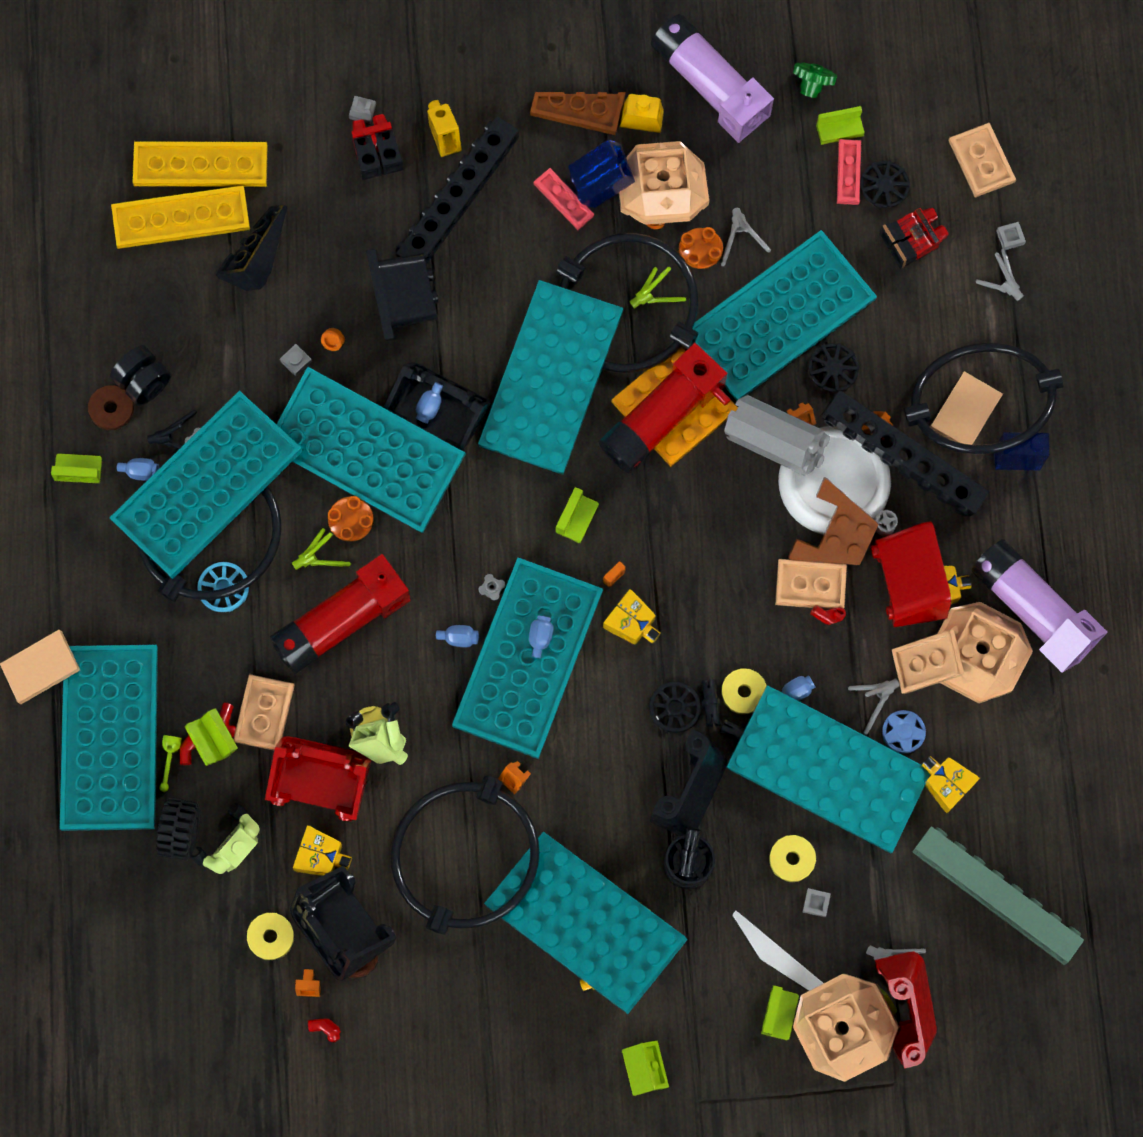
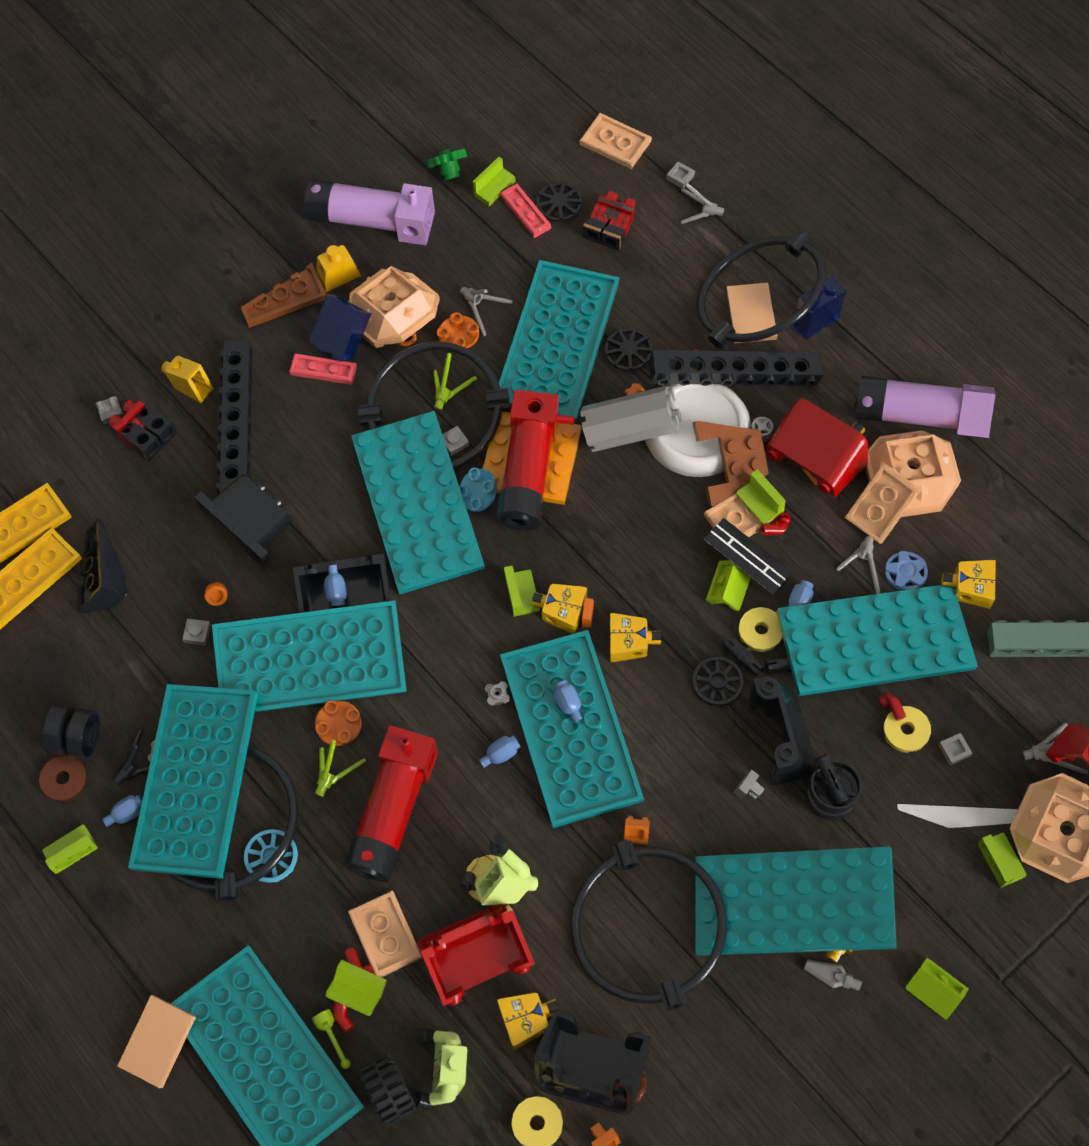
camera: 30 degrees left, 10 degrees down
none -> light grey plate [442,426,469,456]
none -> medium azure dish [459,468,497,512]
none -> yellow torso [531,584,587,634]
none -> black sticker [704,518,792,594]
none -> lime panel [706,560,751,611]
none -> light grey tile [733,770,764,800]
none -> lime panel [736,470,786,524]
none -> light grey piece [804,959,862,991]
none -> red arm [878,692,907,721]

